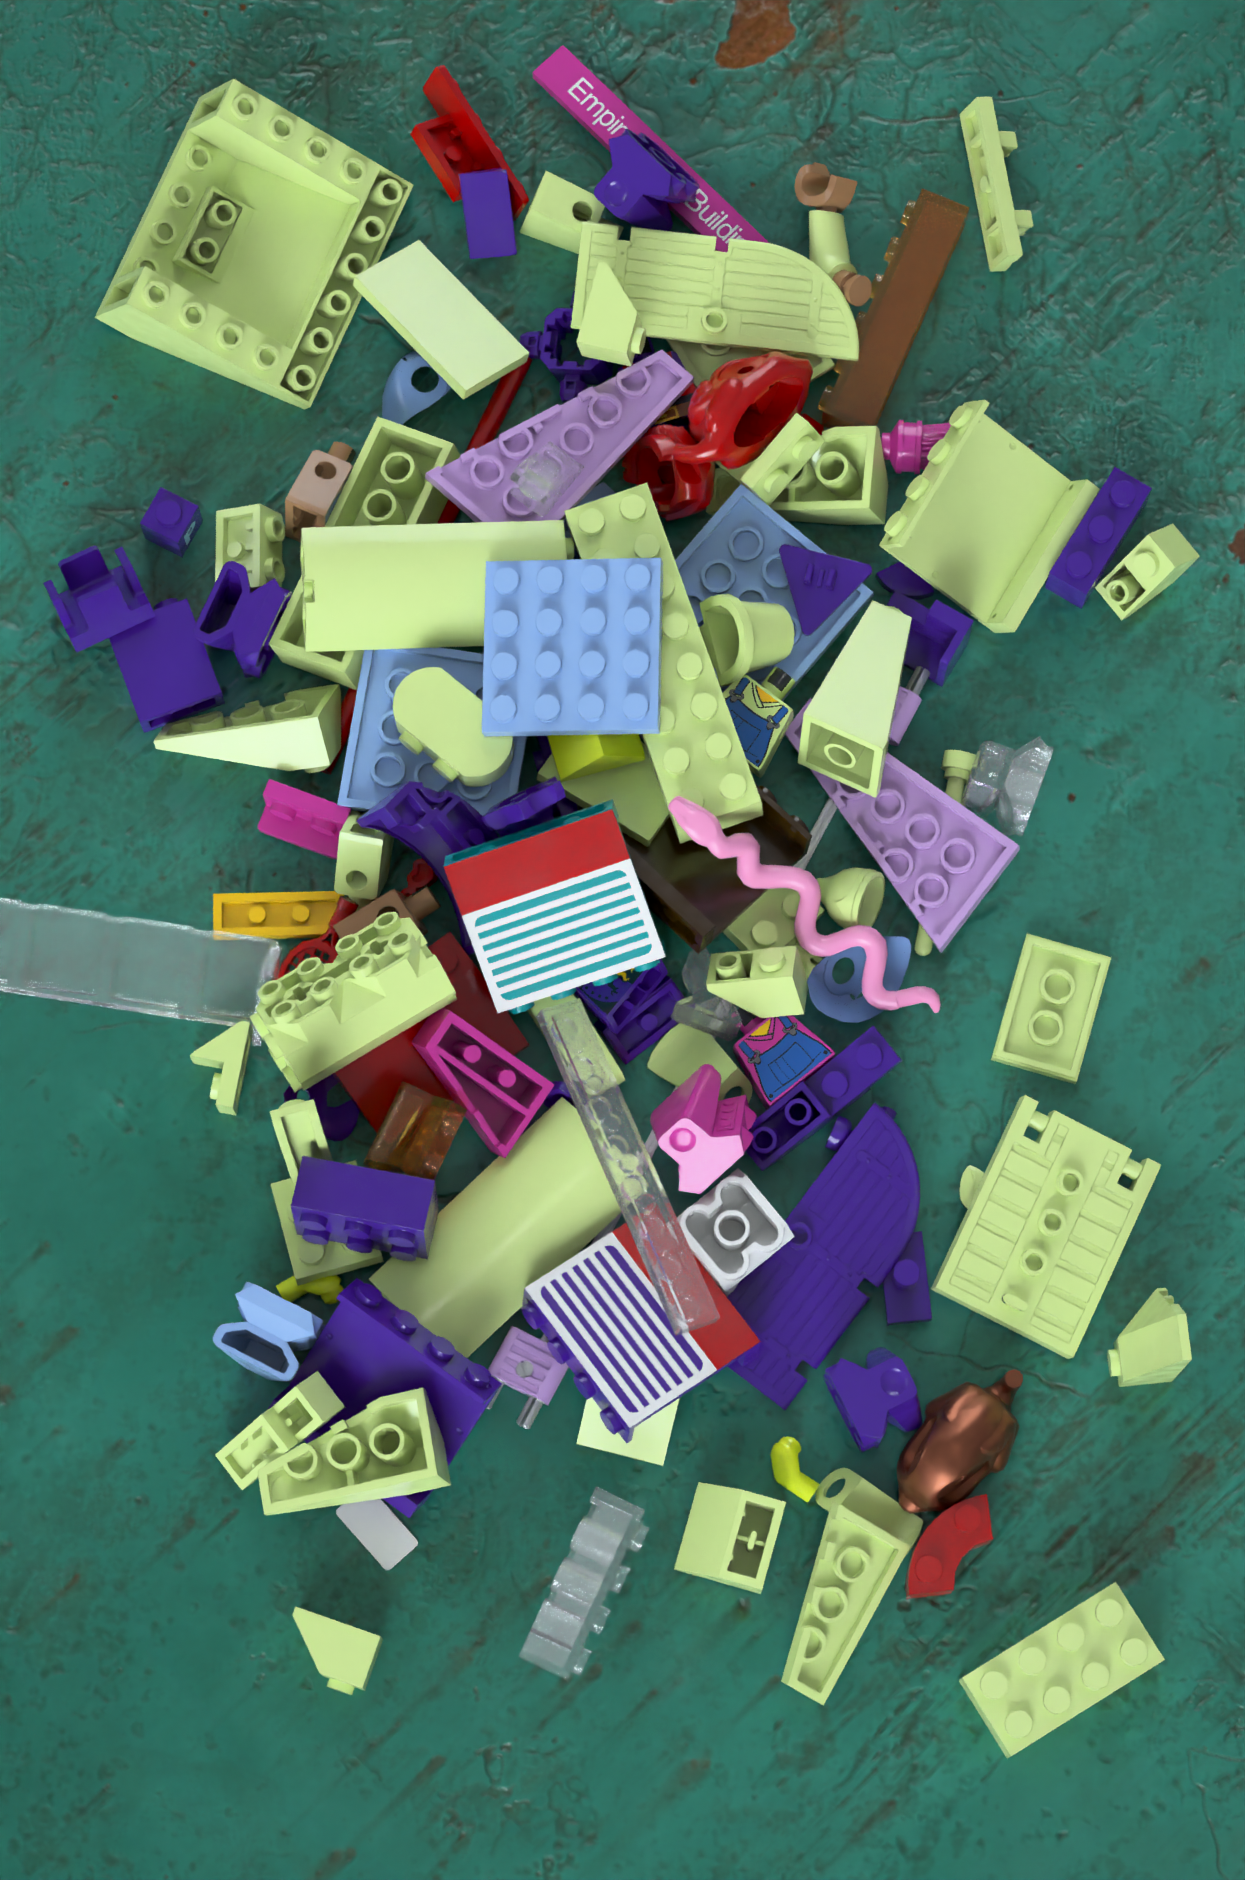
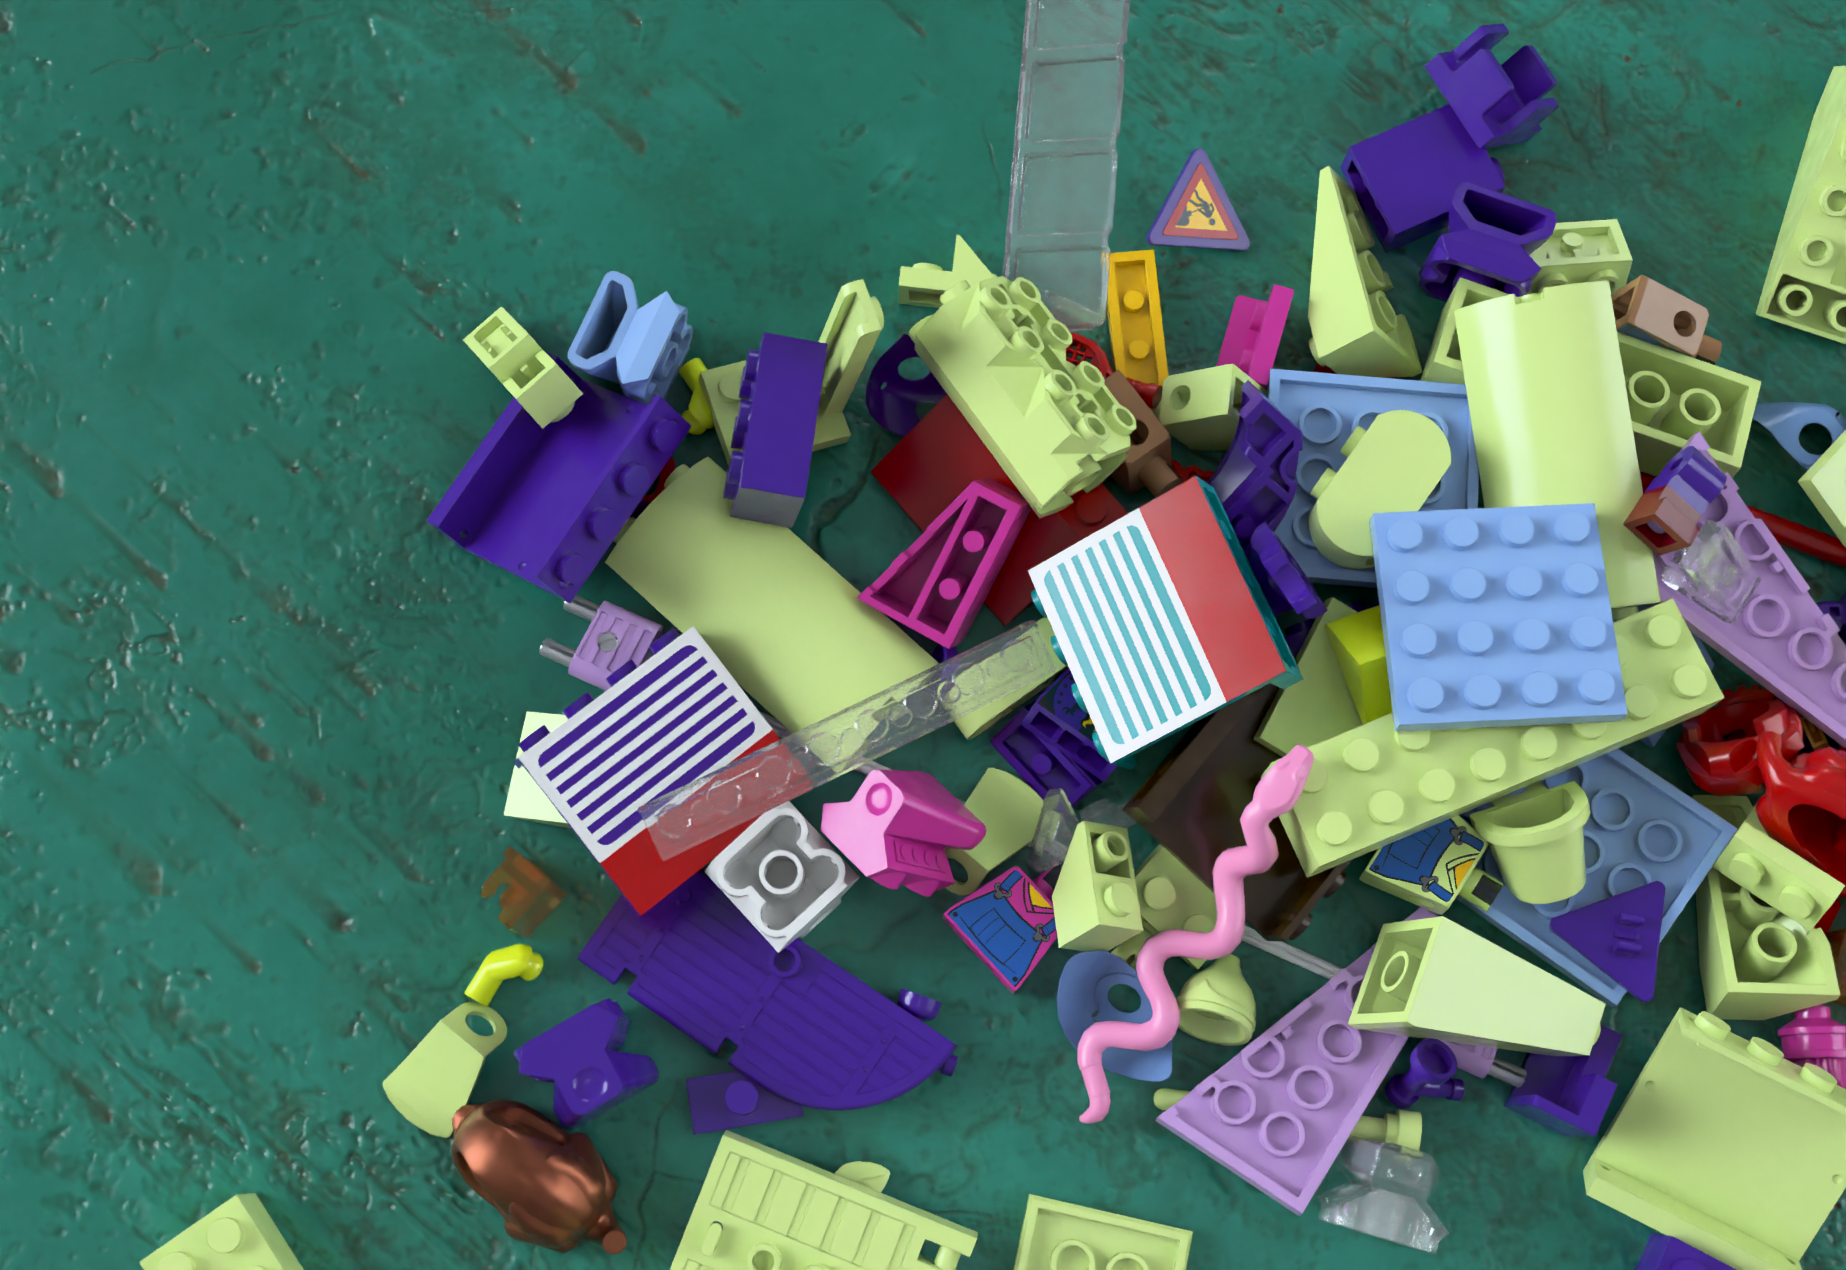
camera: 85 degrees right, 0 degrees up
dark purple brick [140,487,203,558] -> none
yellowish green wedge [257,1388,451,1516] -> none
yellowish green slope [292,1606,383,1695] -> none
white sticker [336,1499,418,1570] -> none
clear orange piece [362,1081,467,1180] -> none
clear wedge [519,1487,649,1682] -> none
yellowish green slope [674,1482,786,1594] -> none
dark purple slope [746,1026,903,1171] -> none
yellowish green wing [781,1501,910,1706] -> none
dark purple tile [875,562,934,600] -> none
red brick [905,1494,993,1599] -> none
none -> clear orange hinge [481,846,568,939]
none -> piece [1146,148,1250,251]
none -> dark purple piece [1385,1038,1464,1109]
none -> leg [1623,446,1727,556]

